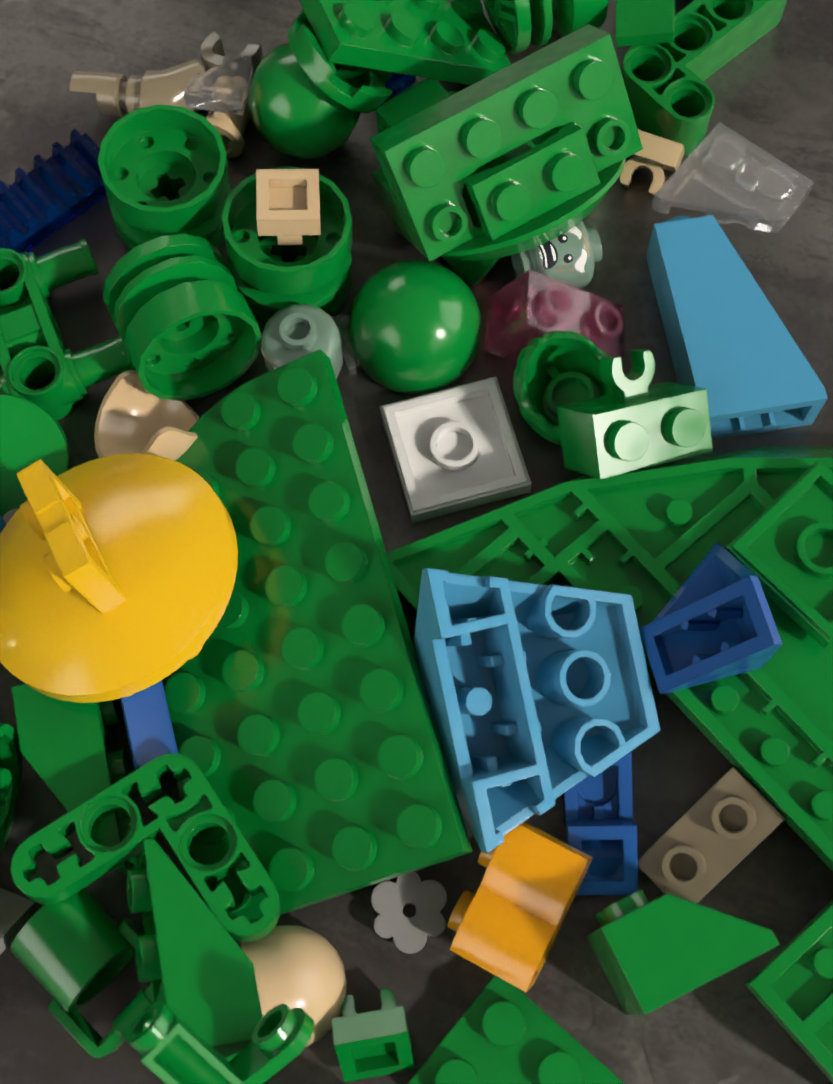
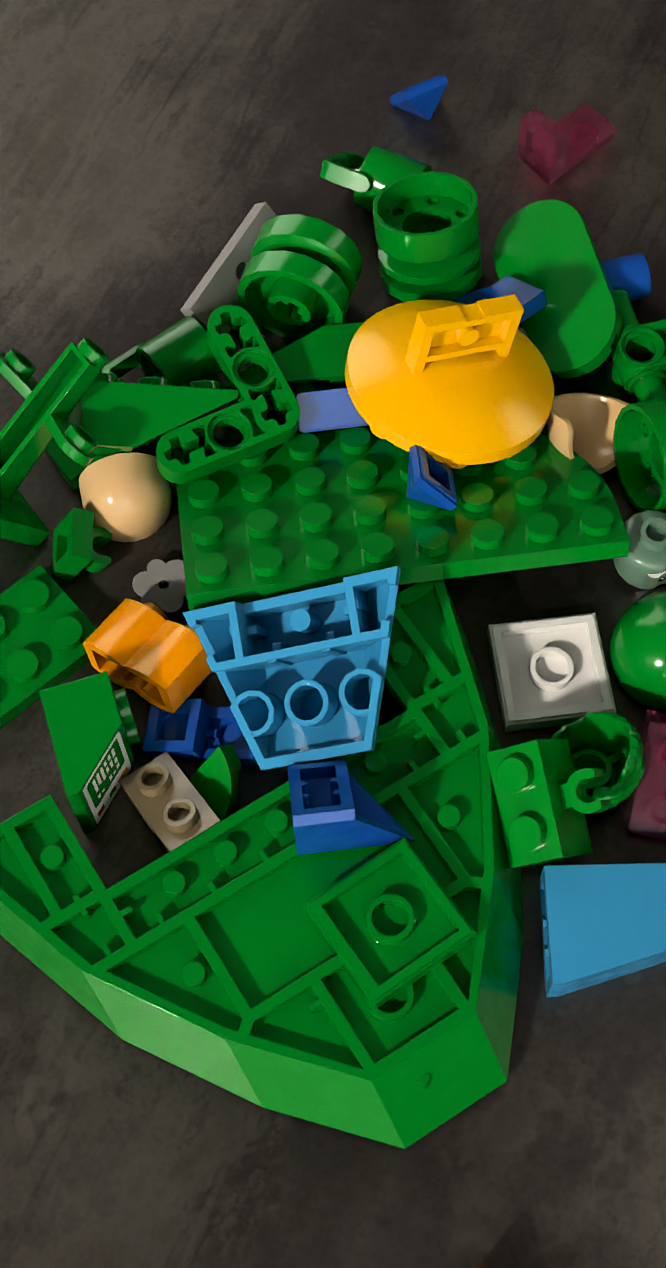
camera: 95 degrees right, 5 degrees down
none -> green tile [189,744,242,821]
none -> blue slope [406,445,458,511]

